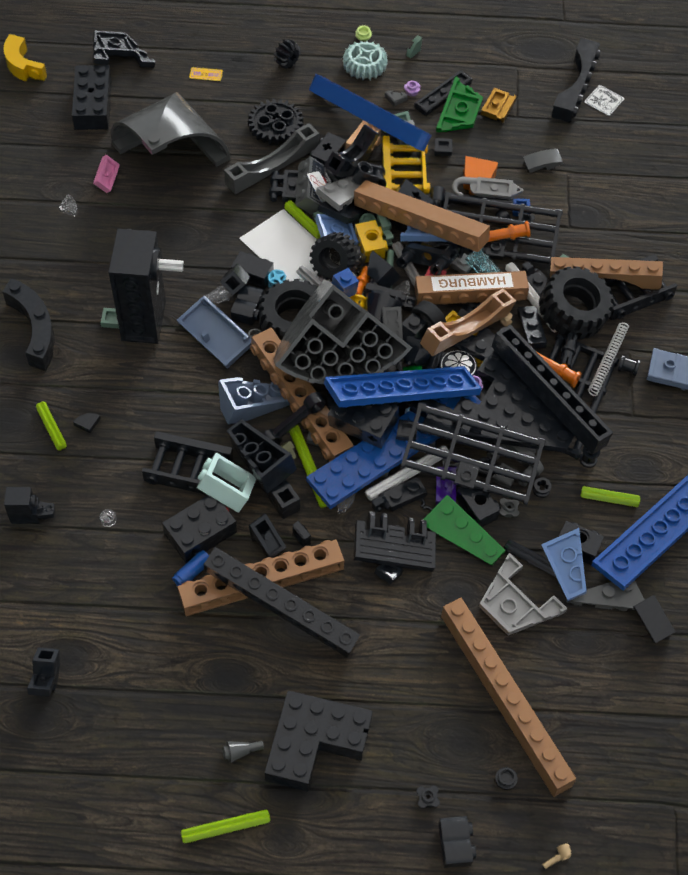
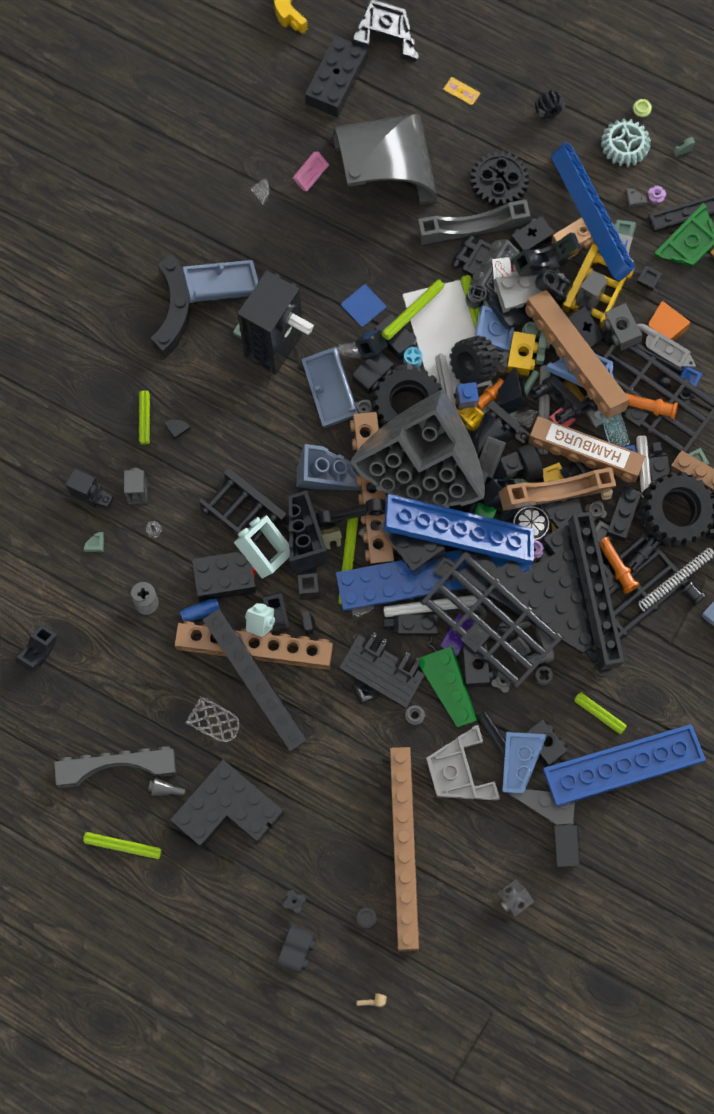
camera: 30 degrees right, 15 degrees up
none -> dark grey arch [55,746,177,788]
none -> sand green tile [84,532,104,552]
none -> dark grey brick [124,468,148,504]
none -> dark grey piece [131,582,159,615]
none -> sand blue container [181,260,258,303]
none -> clear window [186,696,240,742]
none -> light aqua brick [245,603,275,637]
none -> blue sticker [341,284,386,327]
none -> lime axle [382,280,445,340]
none -> dark grey plate [405,705,425,725]
none -> black wheel [465,284,487,309]
none -> flat silver brick [497,880,534,917]
none -> dark grey brick [575,270,608,312]
none -> dark grey brick [603,303,642,351]

